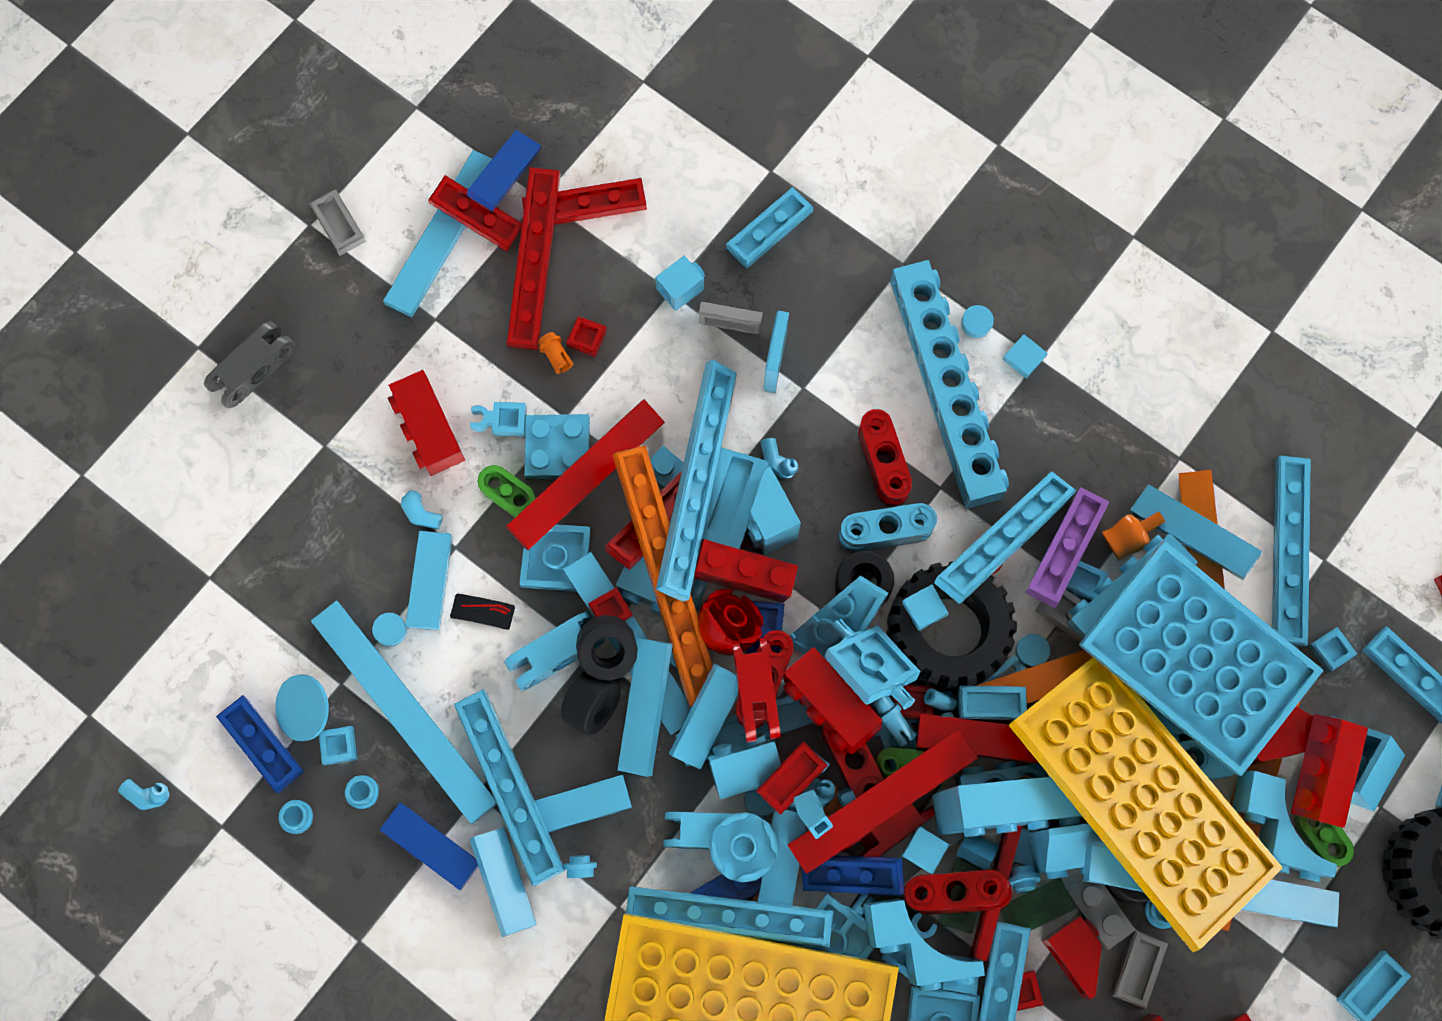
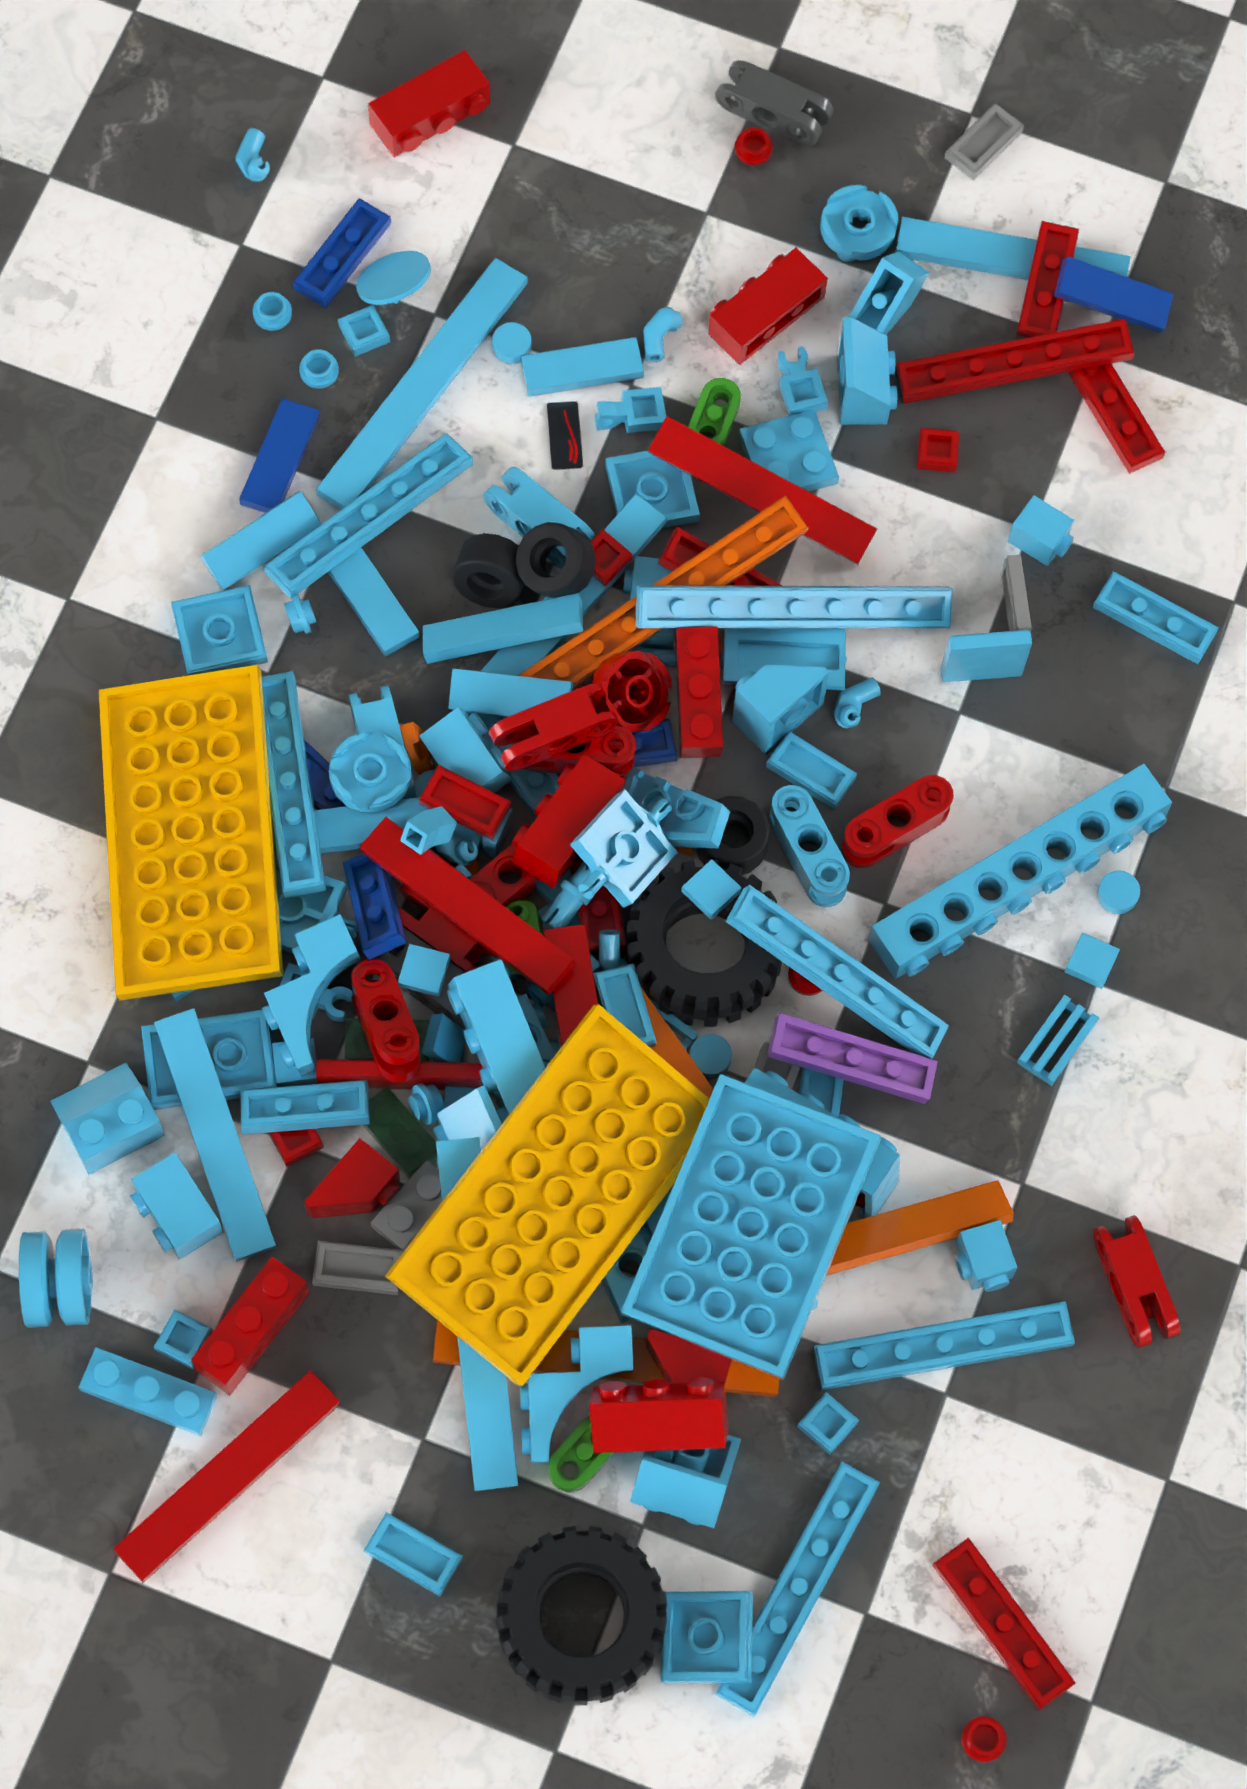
camera: 70 degrees right, 5 degrees down
orange pin [538,332,574,374] -> none
medium azure plate [650,446,684,489] -> none
orange piece [1102,511,1165,561] -> none
medium azure tile [1130,484,1262,580] -> none
none -> medium azure tile [171,585,268,675]
none -> red brick [368,50,490,157]
none -> orange tile [400,722,434,775]
none -> medium azure plate [594,387,666,433]
none -> red plate [734,127,773,165]
none -> medium azure tile [766,731,857,809]
none -> medium azure plate [820,185,898,262]
none -> medium azure slope [837,317,897,425]
none -> medium azure slope [849,252,930,335]
none -> medium azure brick [955,1220,1018,1292]
none -> medium azure tile [1017,995,1099,1087]
none -> red piece [1093,1215,1181,1348]

